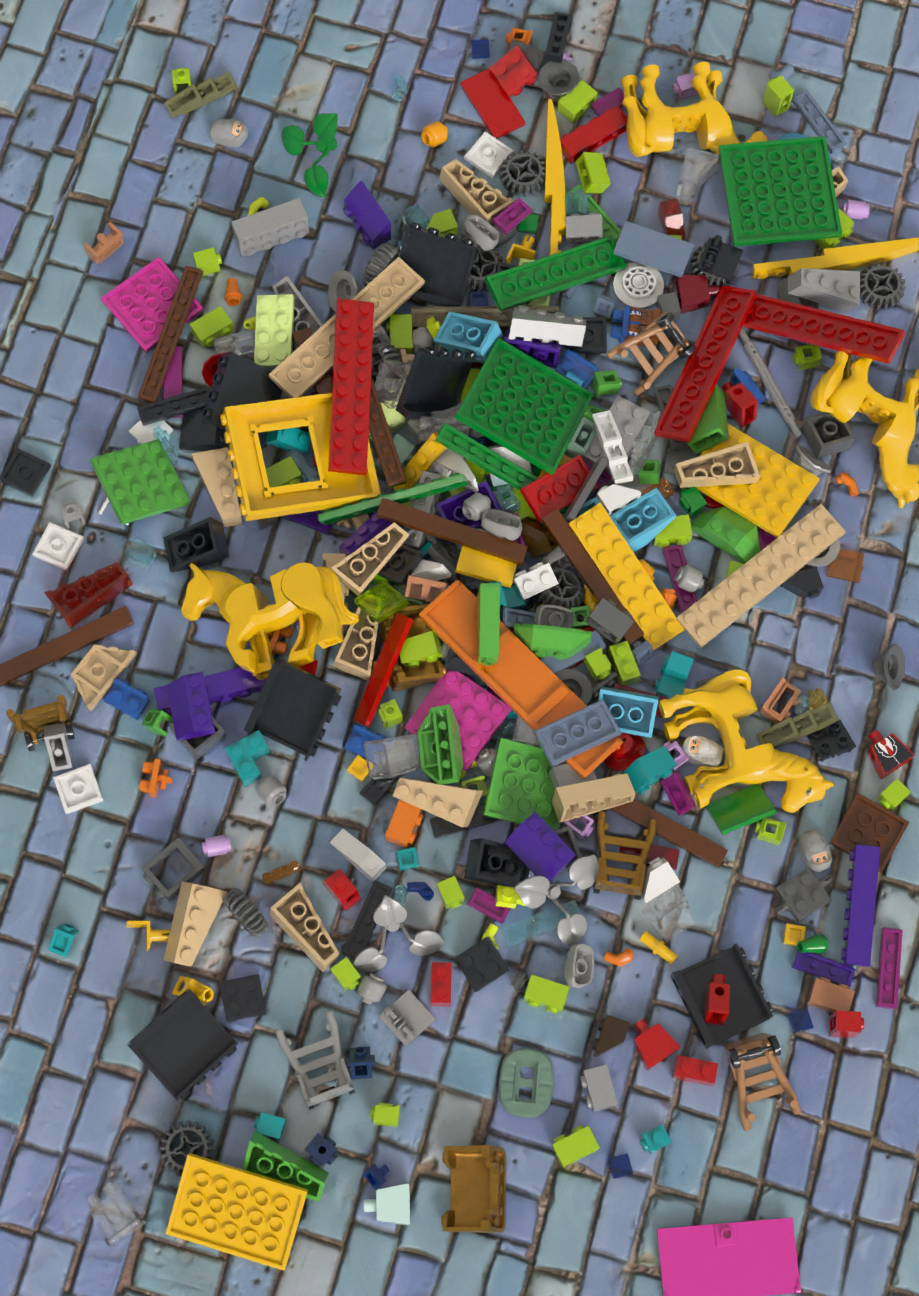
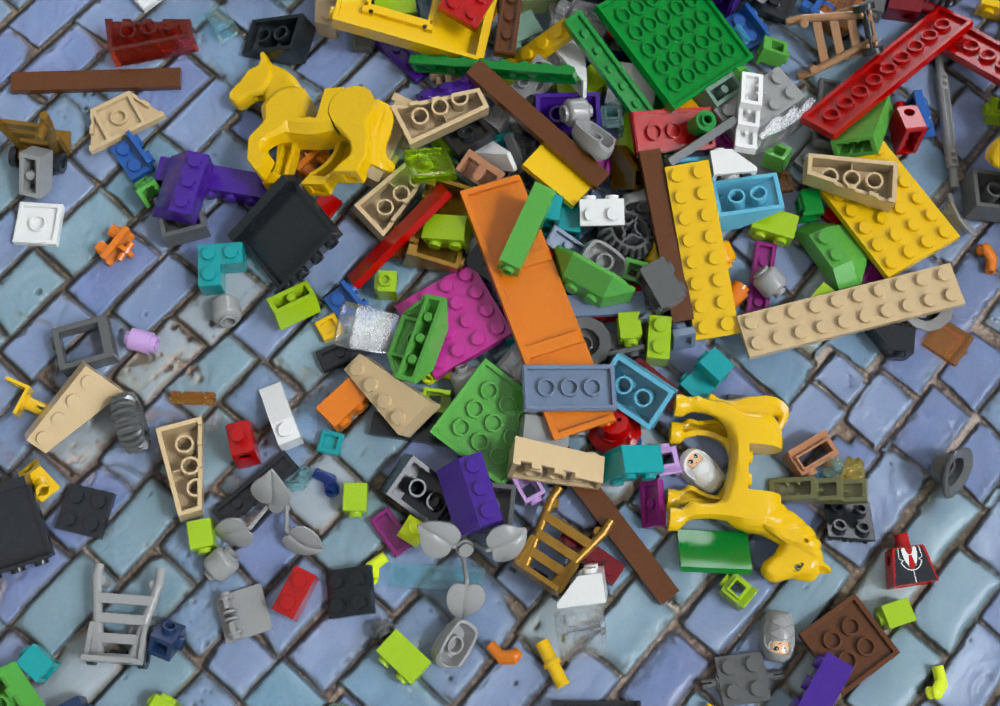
camera: 25 degrees right, 0 degrees up
none -> lime brick [266,280,321,330]
none -> green brick [687,110,716,137]

